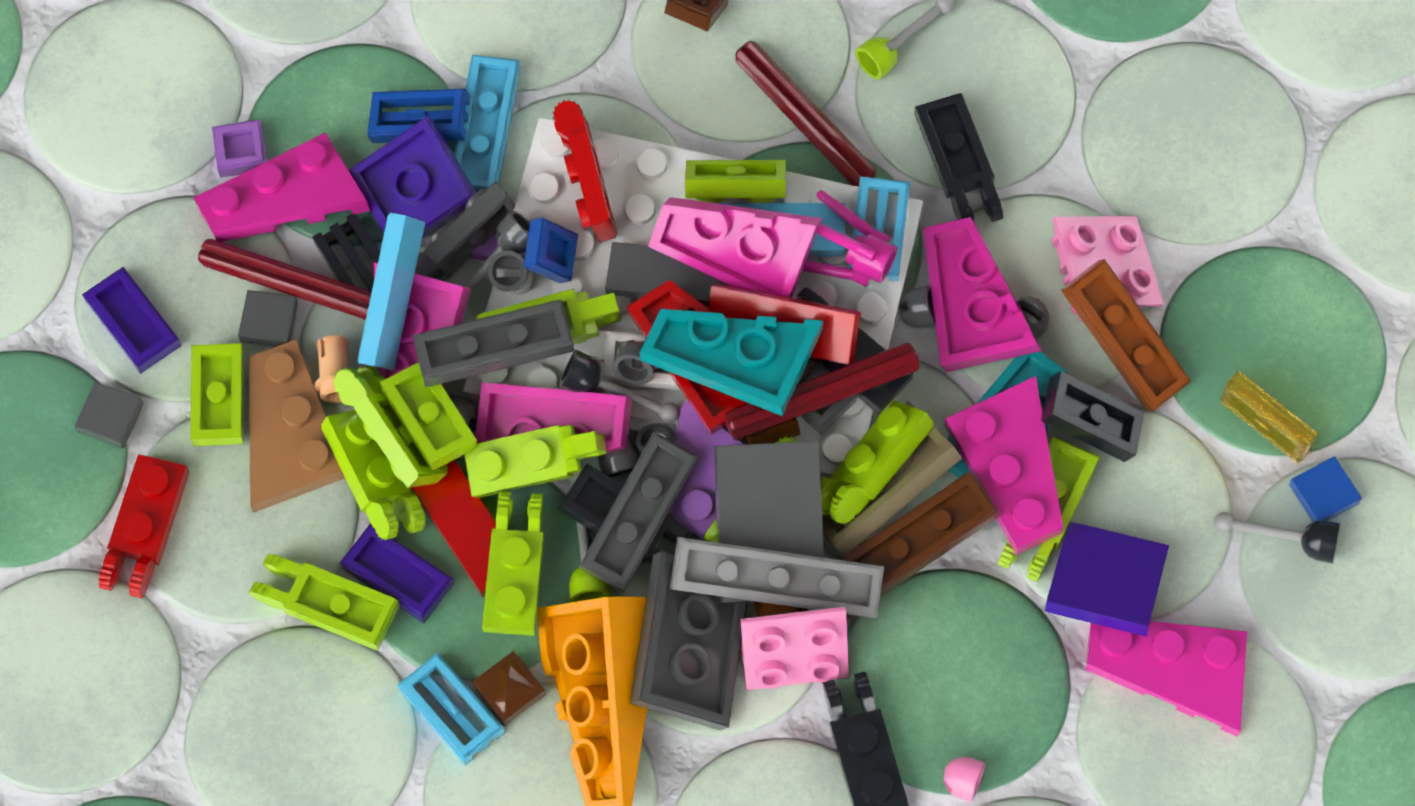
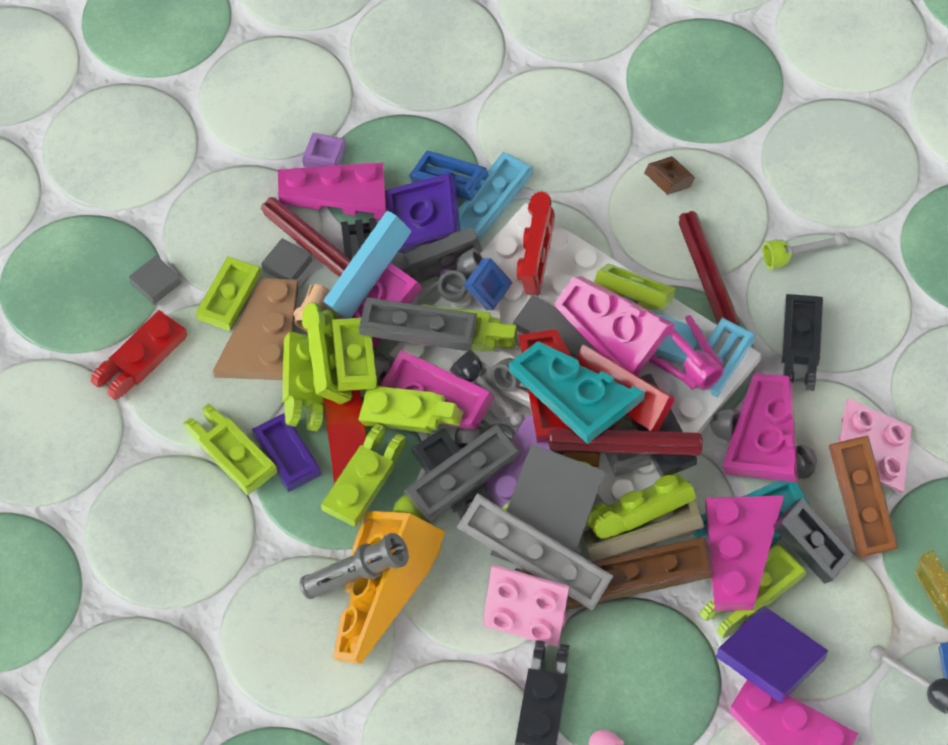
camera: 25 degrees right, 10 degrees down
dark purple tile [82,267,182,374] -> none
medium azure tile [397,652,505,765] -> none
reddish brown tile [472,651,546,726] -> none
dark grey tile [630,551,747,730] -> none
none -> pin [300,533,409,599]

